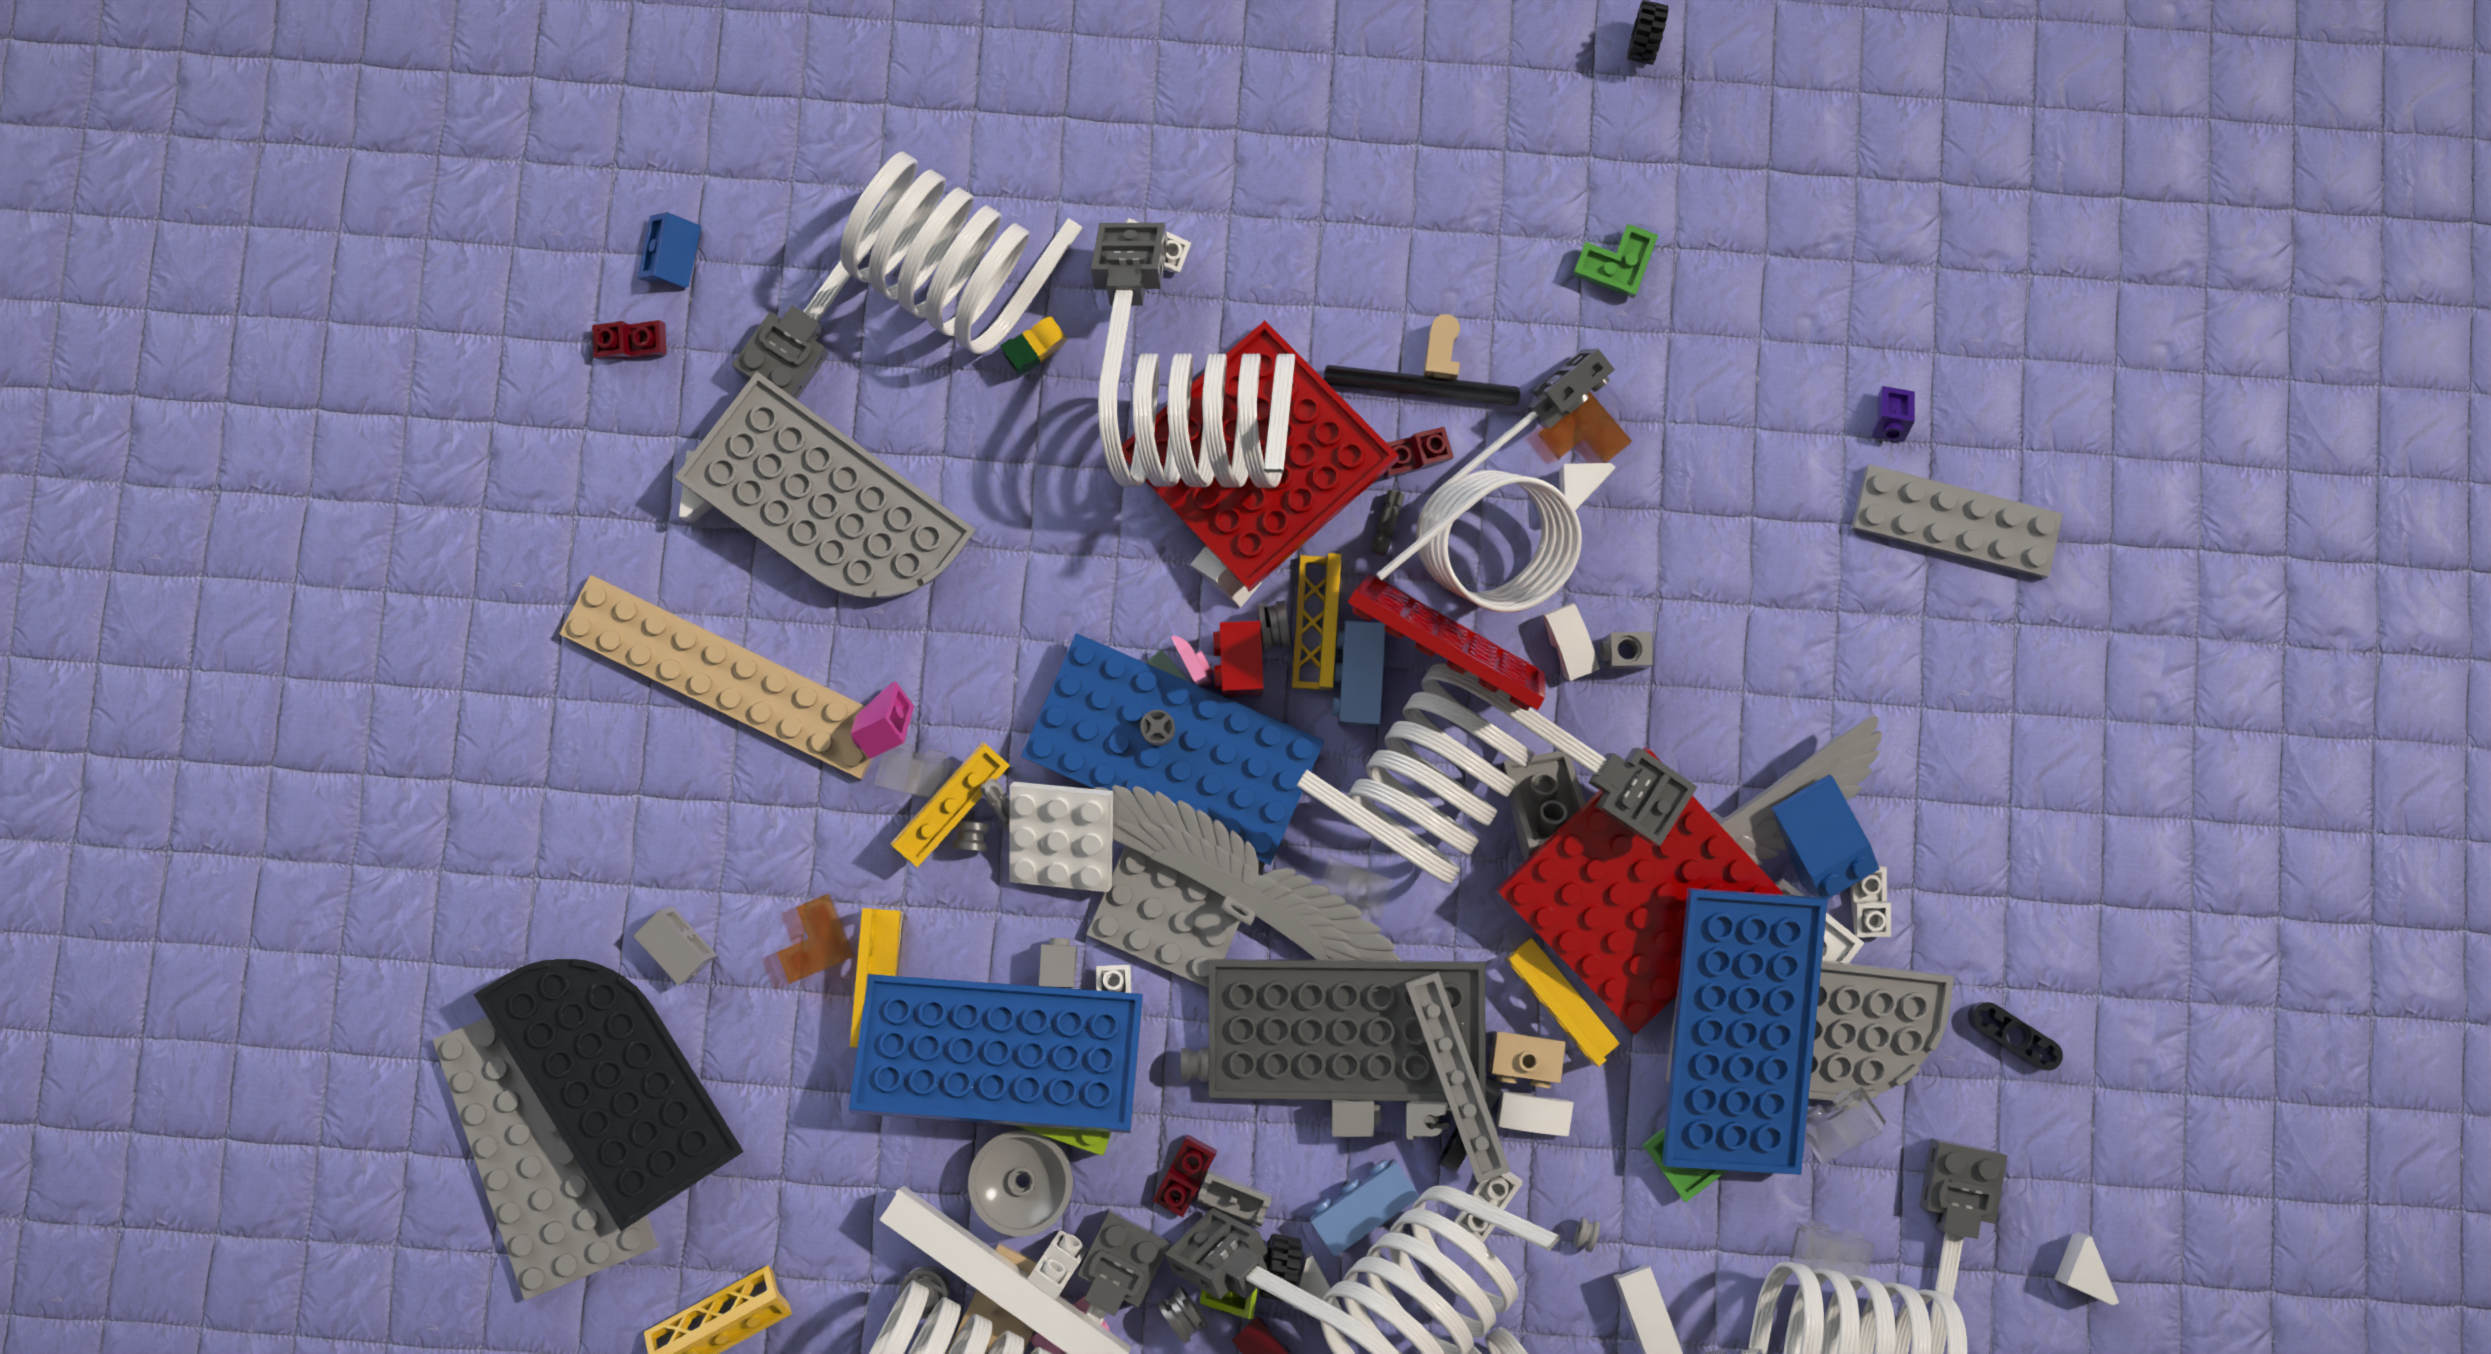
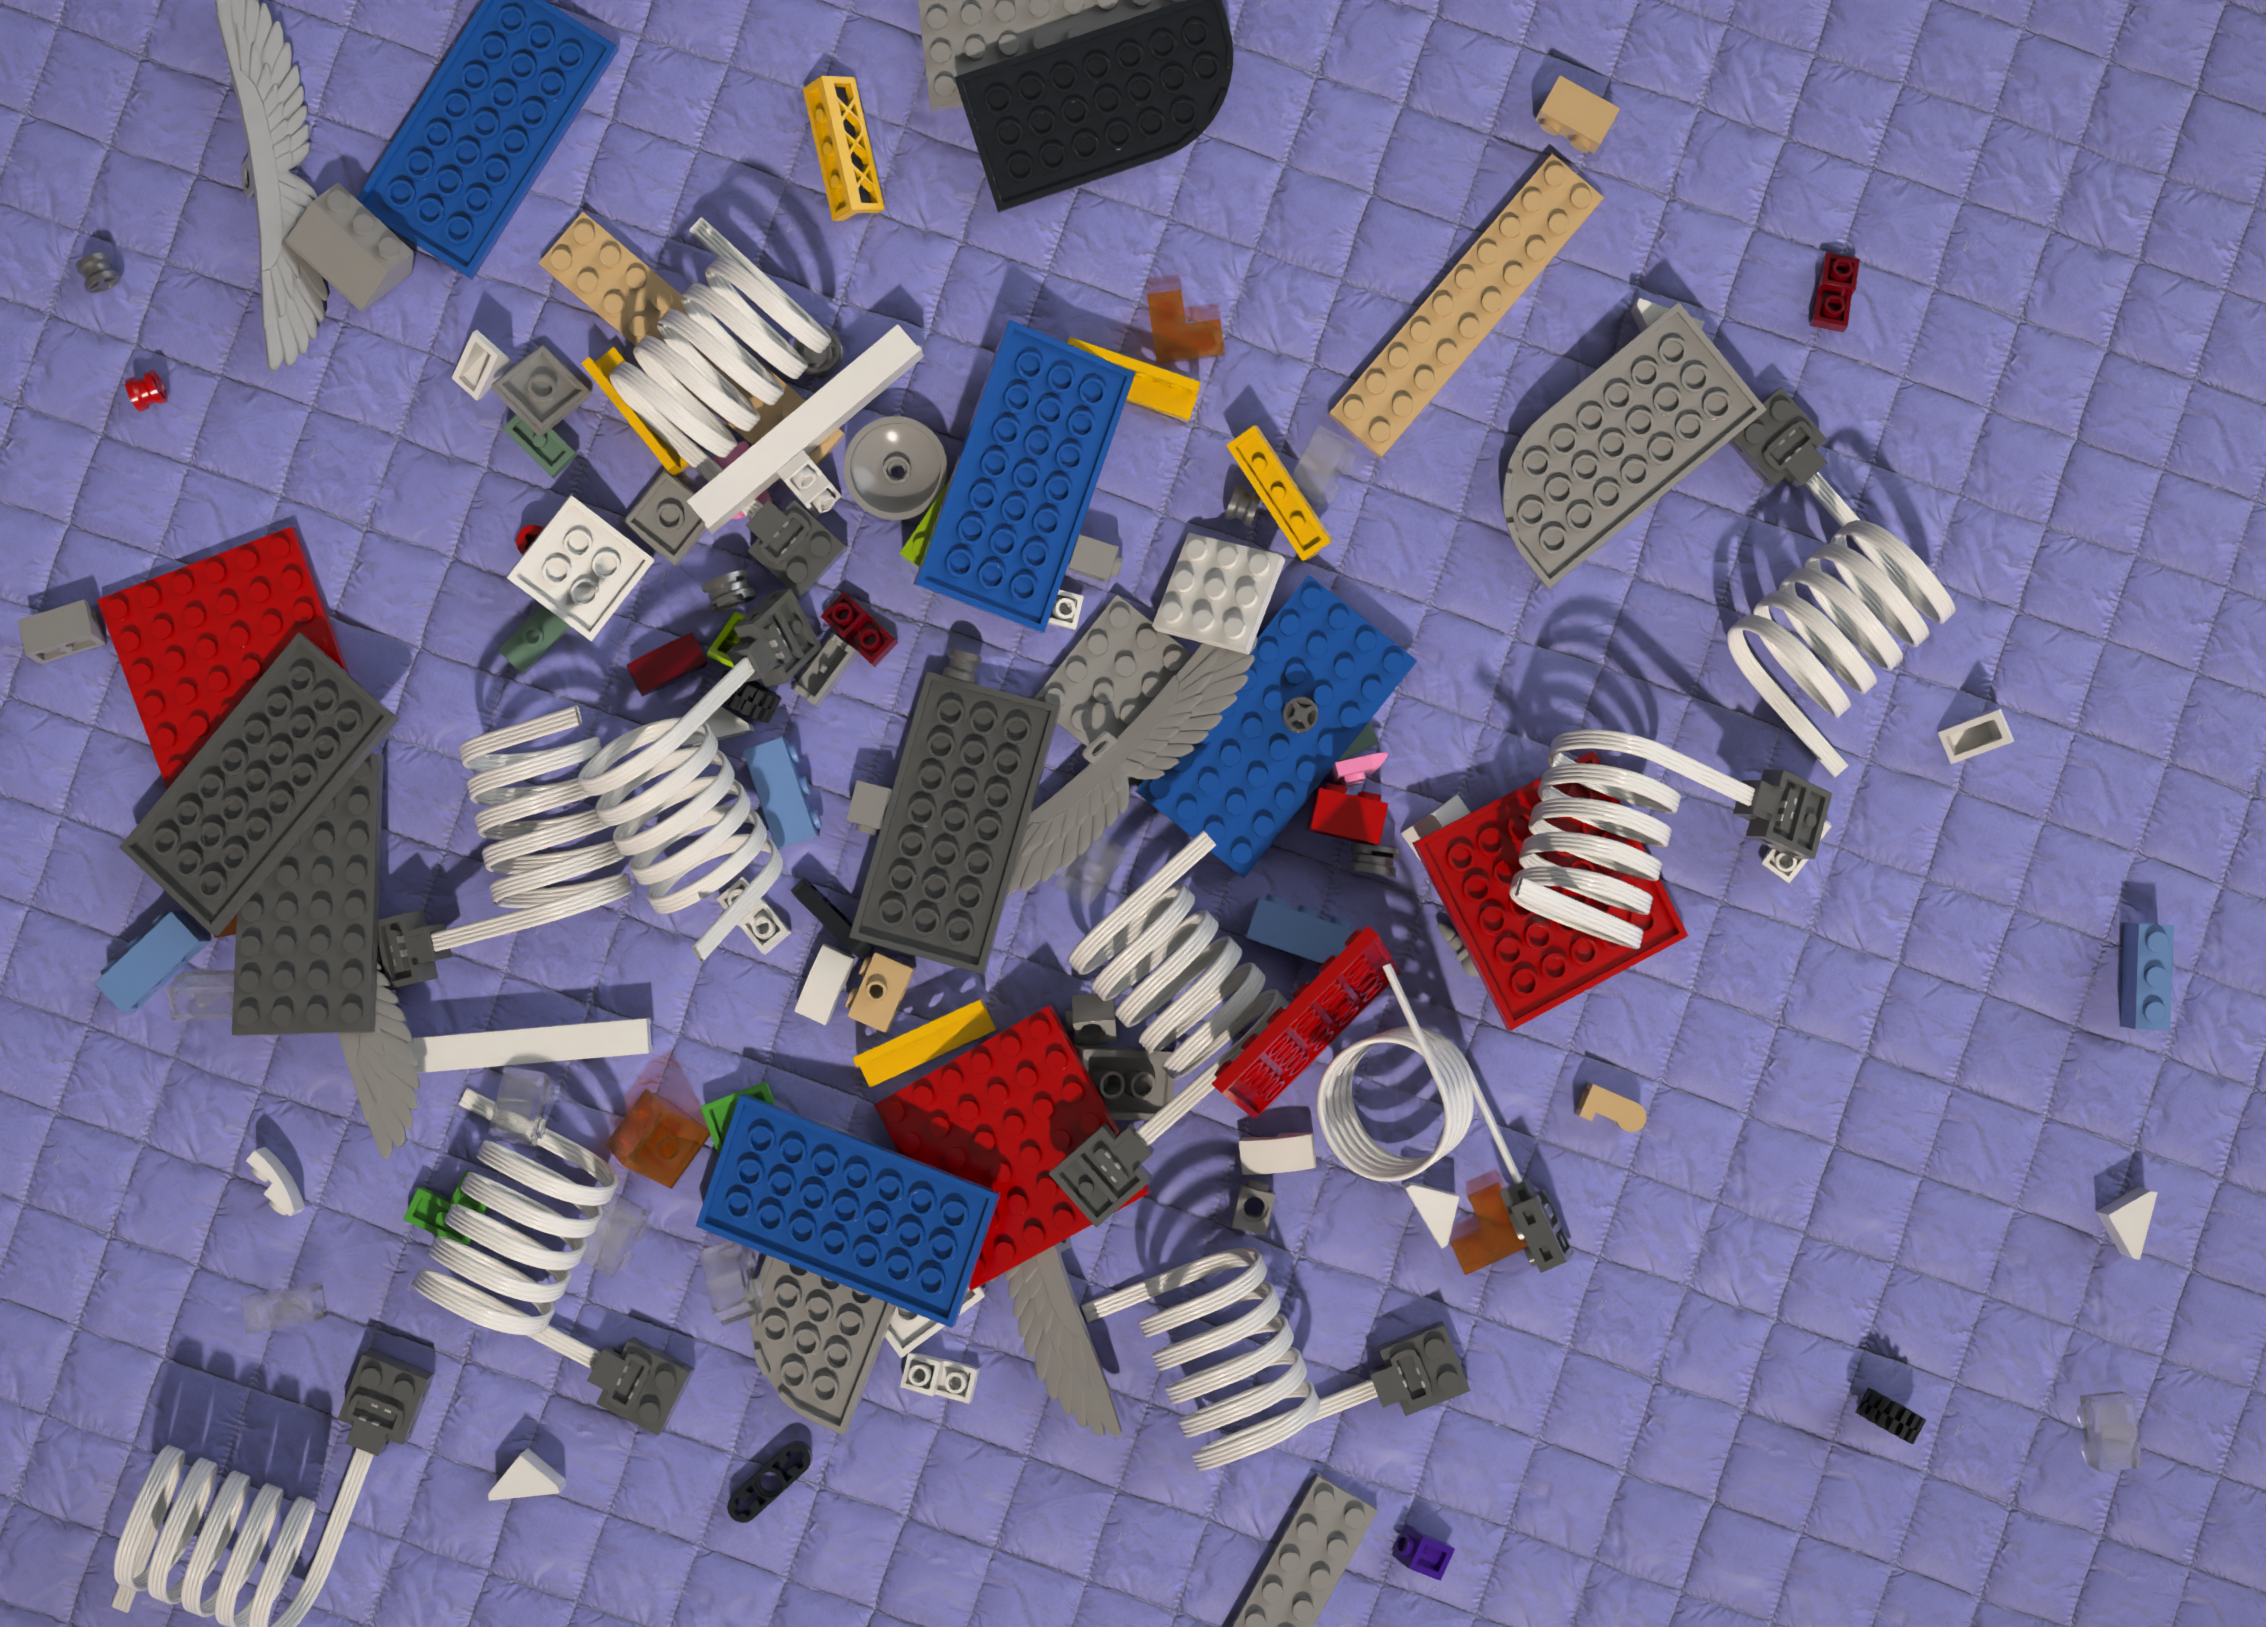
camera: 110 degrees right, 5 degrees up
light grey hinge [633,906,717,986] -> none
blue panel [637,212,701,288] -> none
dark pink slope [851,681,914,759] -> none
light grey axle [980,778,1010,832] -> none
leg [1000,316,1068,377] -> none
yellow fence [1291,553,1342,691] -> none
black axle [1324,365,1520,406] -> none
dark grey axle [1370,490,1404,555] -> none
dark red slope [1384,427,1454,479] -> none
light grey plate [1405,971,1511,1183] -> none
light grey hinge [1406,1101,1451,1140] -> none
bright green plate [1573,224,1658,298] -> none
light grey bush [1573,1216,1600,1252] -> none
blue slope [1771,774,1880,900] -> none
none -> clear orange slope [605,1089,711,1189]
none -> light grey brick [1066,994,1117,1045]
none -> white piece [1081,1248,1471,1471]
none -> light grey bar [1437,922,1479,977]
none -> tan brick [1535,75,1621,154]
none -> white slope [1937,709,2014,764]

